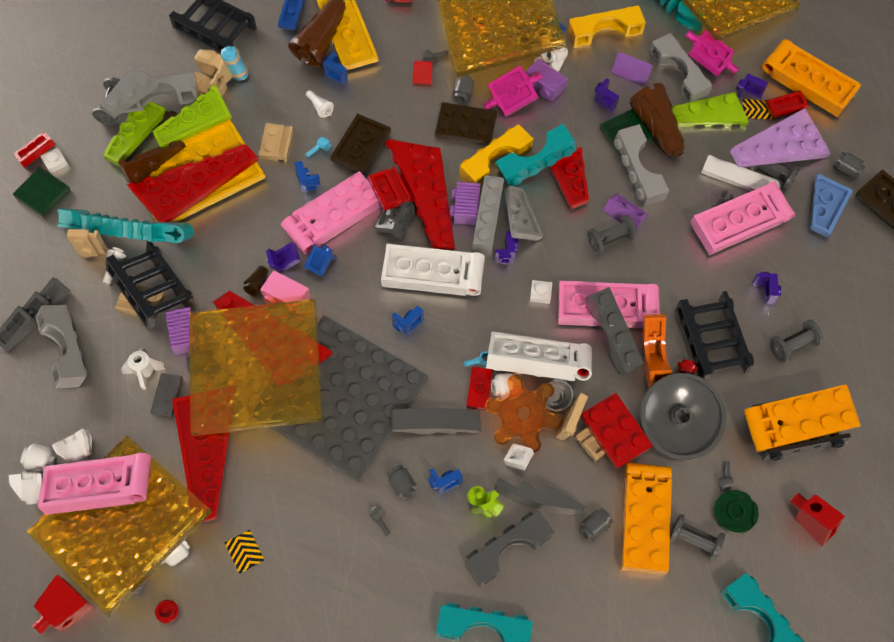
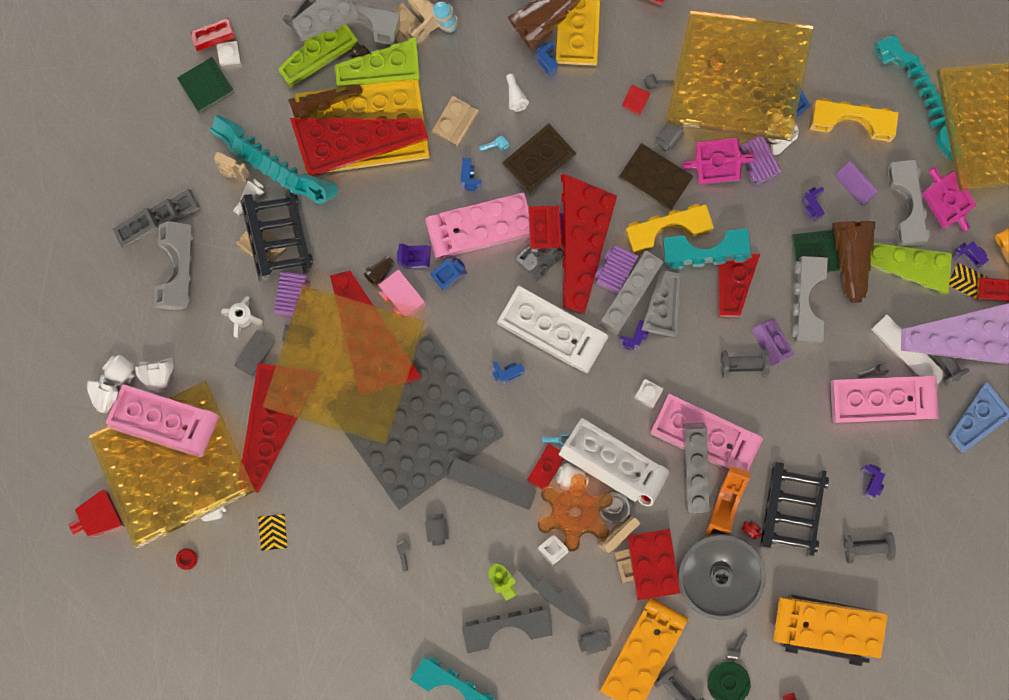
camera: 20 degrees right, 15 degrees up
blue bracket [427,468,463,495] -> none

